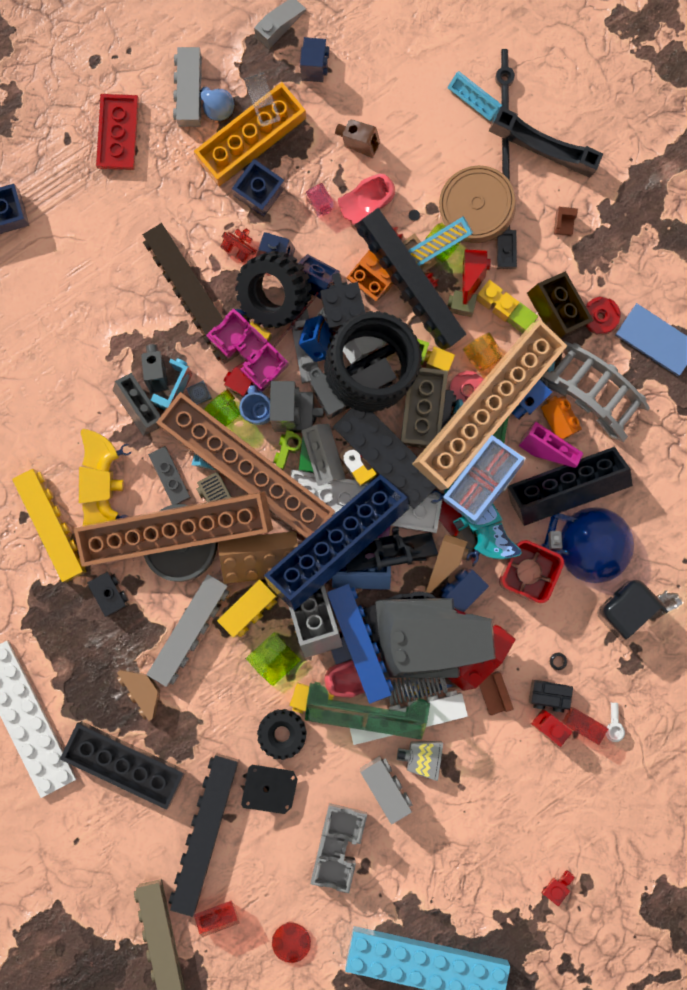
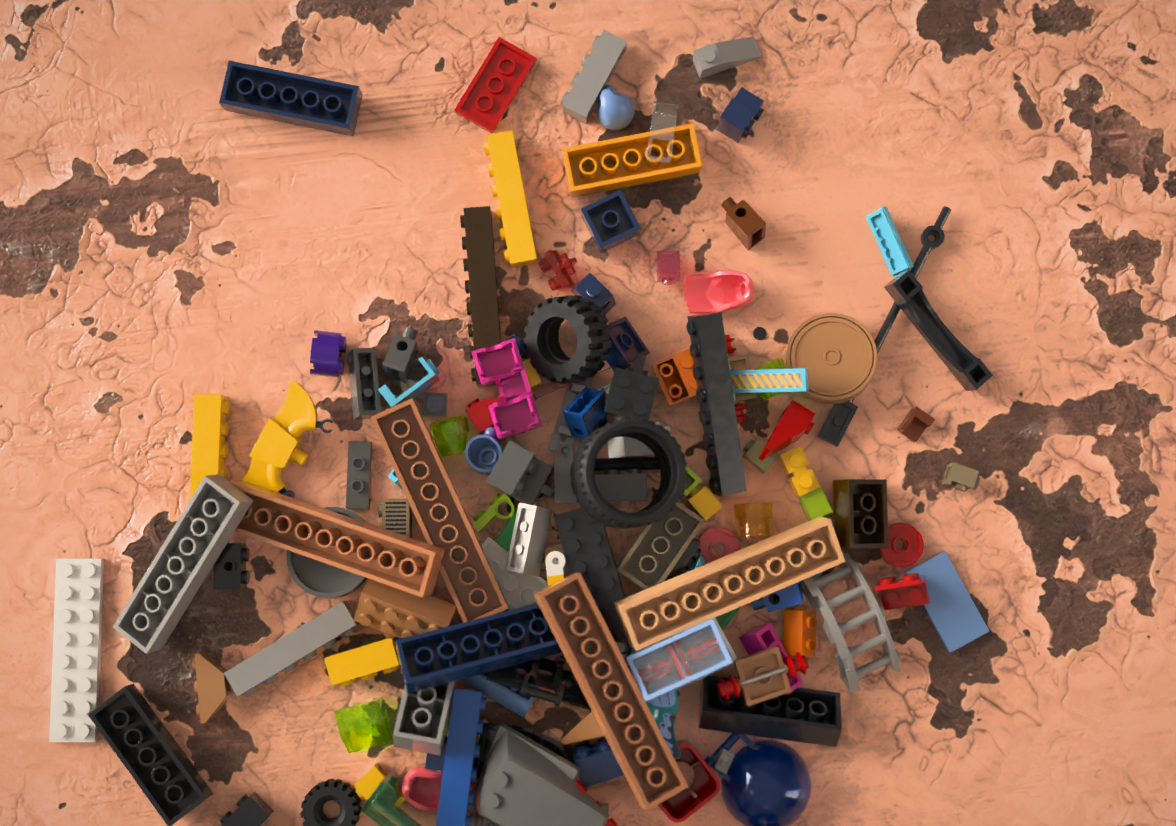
camera: 25 degrees right, 0 degrees up
none -> light grey brick [113,474,254,654]
none -> dark purple brick [310,330,347,378]
none -> yellow brick [483,130,537,268]
none -> nougat brick [534,572,688,811]
none -> medium nougat plate [717,646,809,706]
none -> red bracket [875,573,930,610]
none -> dark tan brick [941,462,980,491]

